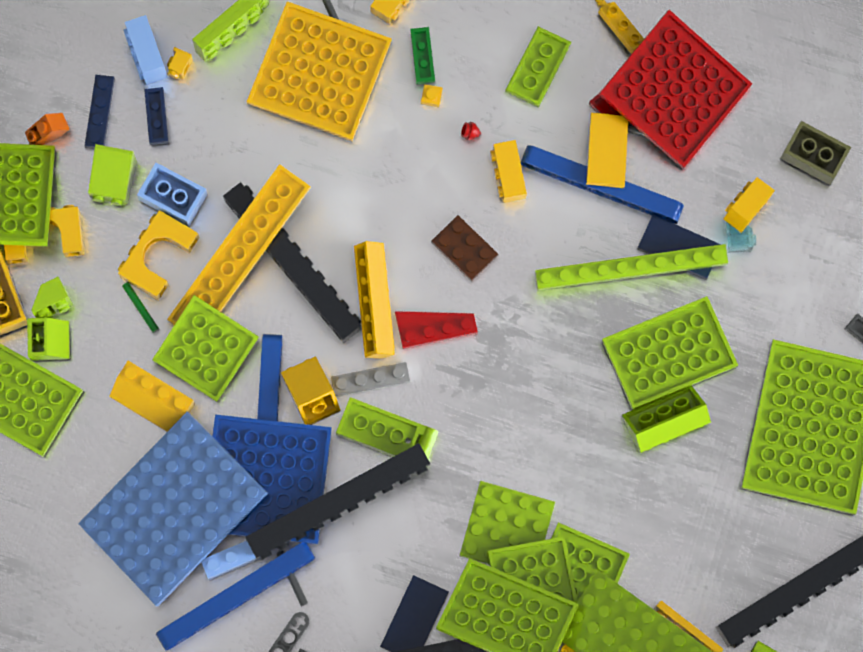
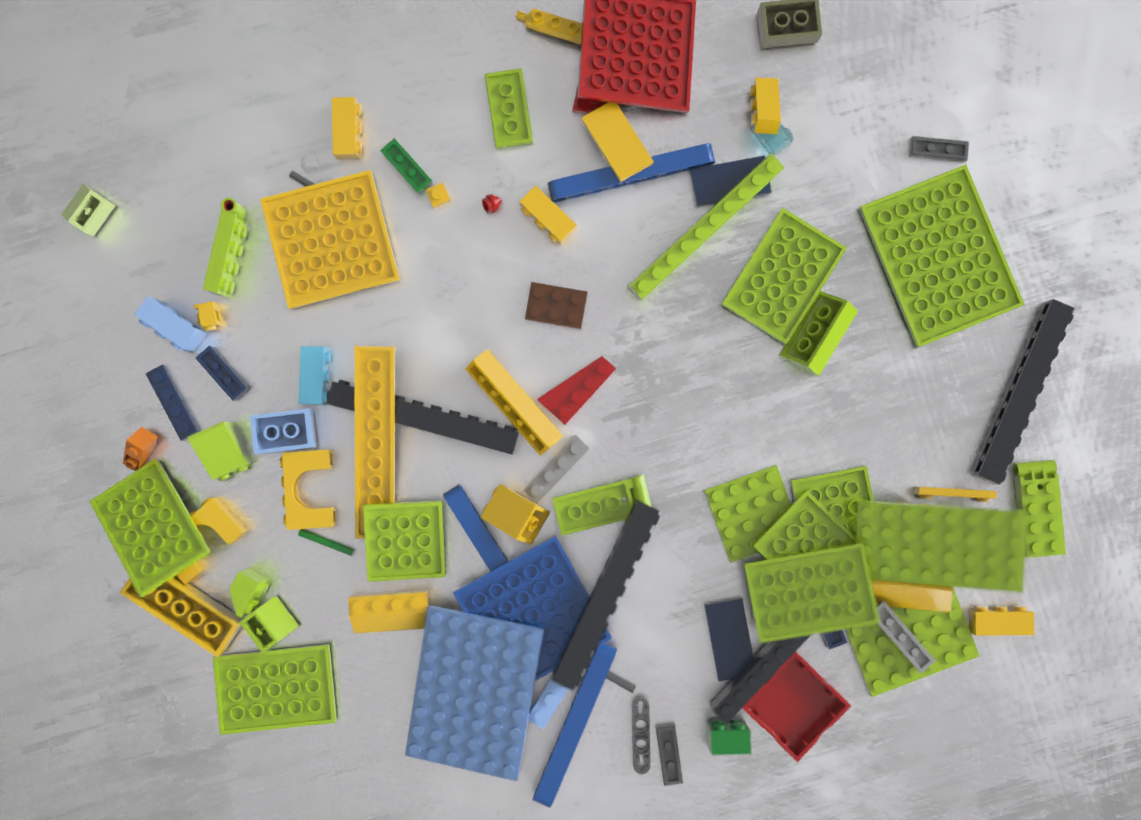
camera: 30 degrees left, 10 degrees up
none -> medium azure brick [298,346,331,405]

